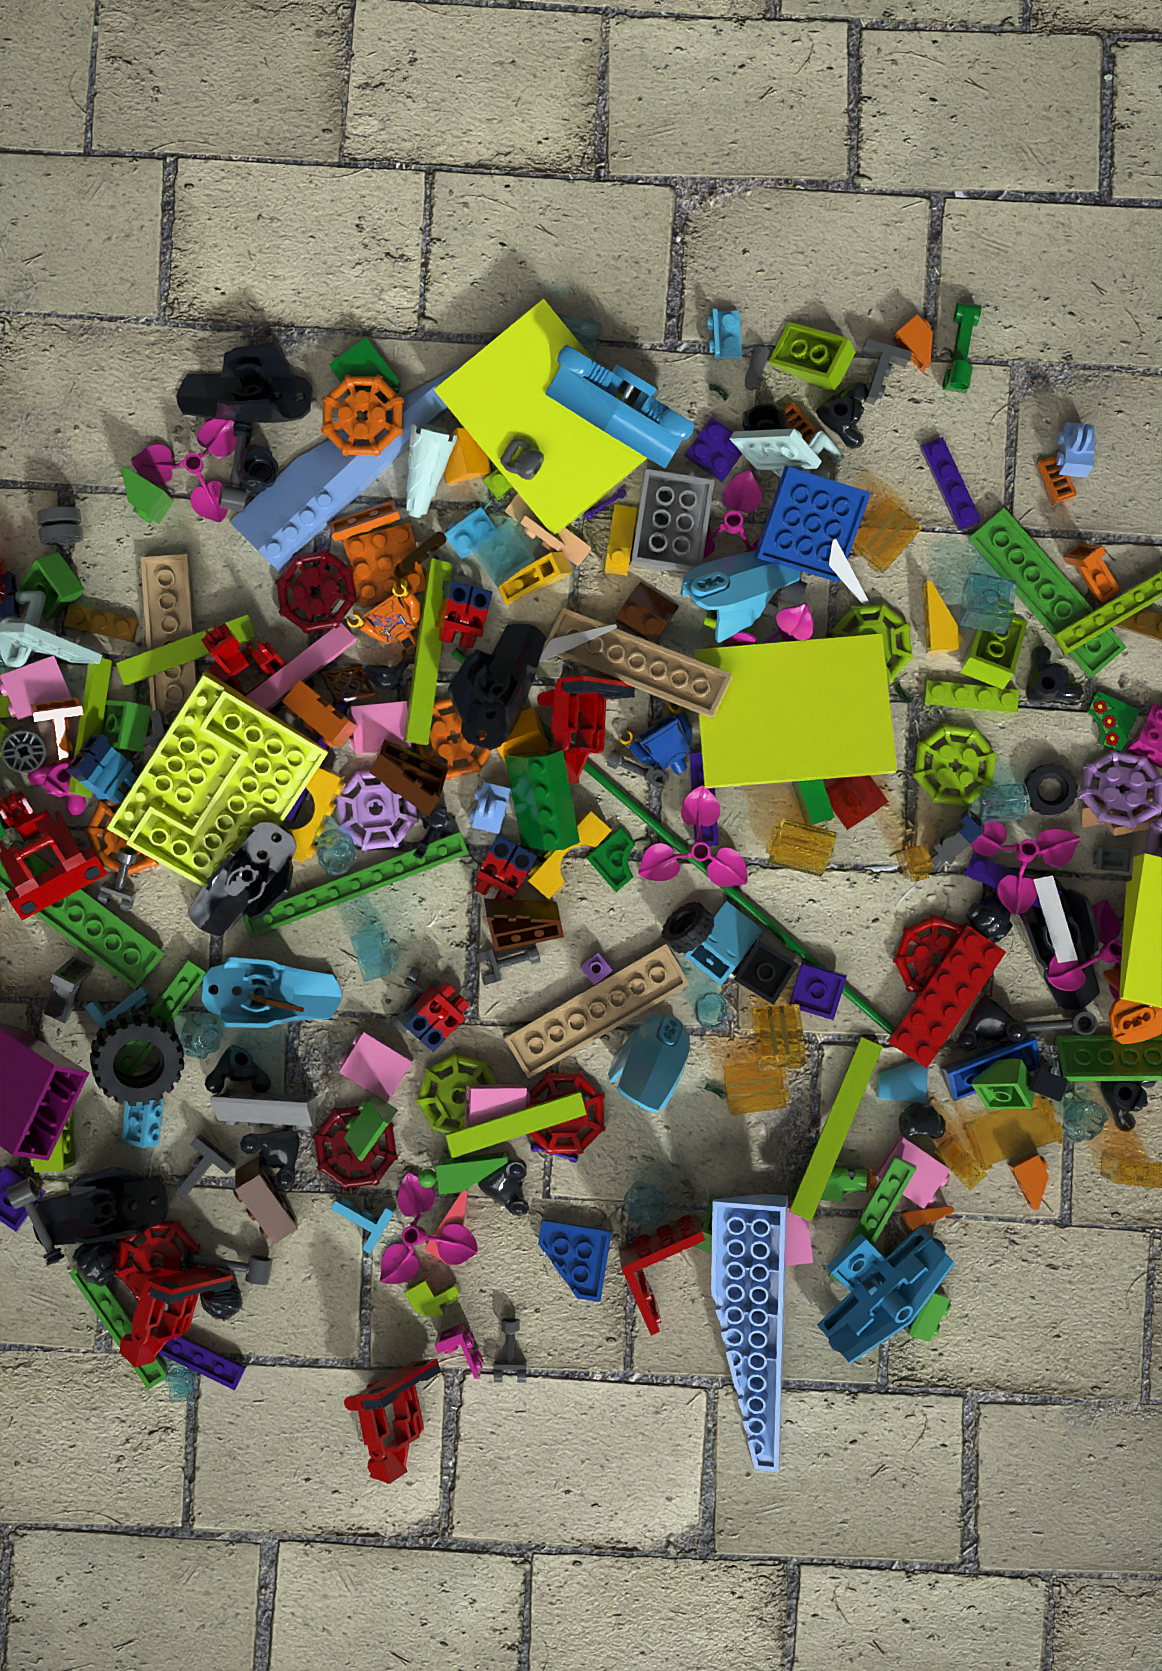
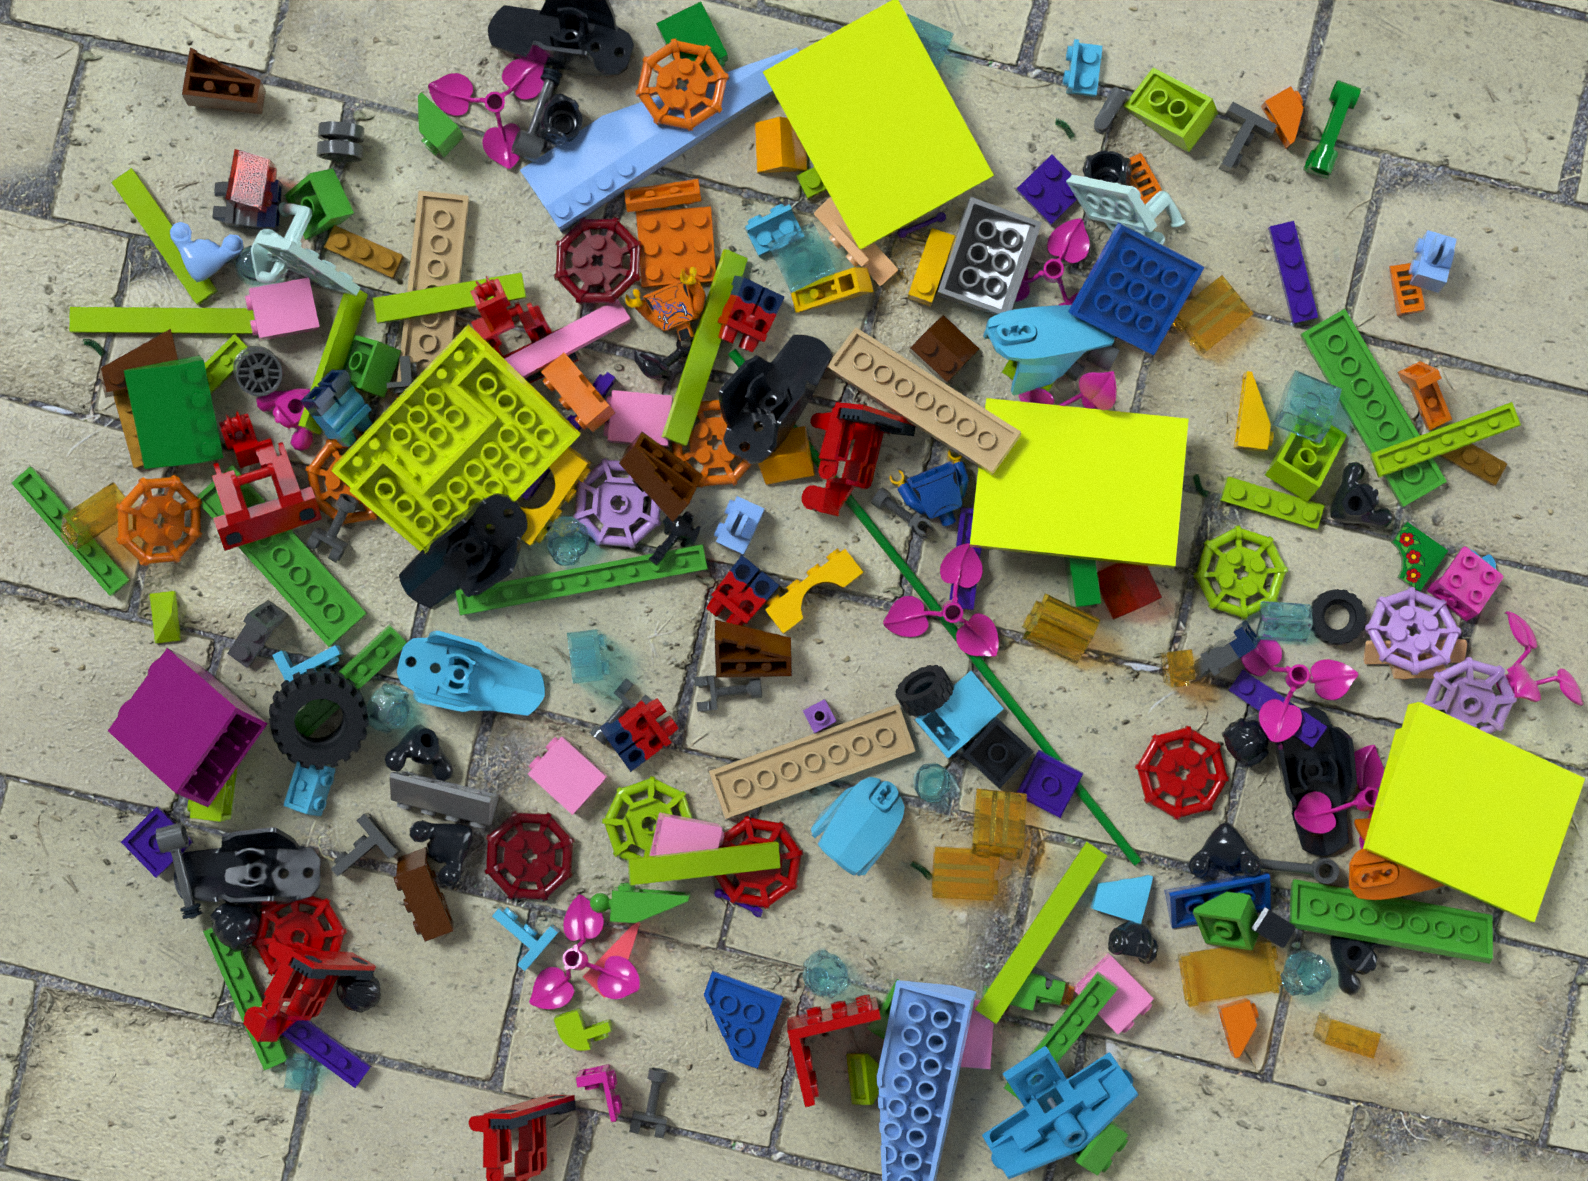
camera: 15 degrees right, 0 degrees up
bracket [30,698,83,762] -> none
dark grey piece [181,1248,273,1285] -> none
reddish brown window [248,994,304,1012] -> none
reddish brown window [321,665,375,703] -> none
bright green slope [344,1094,398,1161] -> none
dark brown plate [393,532,447,578] -> none
light aqua cone [405,423,458,518] -> none
black head [478,1158,529,1216] -> none
dark grey piece [500,439,544,480] -> none
green slope [504,750,580,851] -> none
white sticker [539,624,617,663] -> none
dark azure piece [545,345,695,468] -> none
green tile [586,827,636,892] -> none
black head [816,382,868,449] -> none
white sticker [829,539,870,606] -> none
lime plate [830,602,914,684] -> none
red plate [887,925,1006,1068] -> none
orange slope [901,1206,954,1232] -> none
clear yellow brick [933,1136,987,1190] -> none
white sticker [1033,876,1078,963] -> none
dark grey bracket [1093,845,1131,872] -> none
none -> lime slope [846,1053,879,1105]

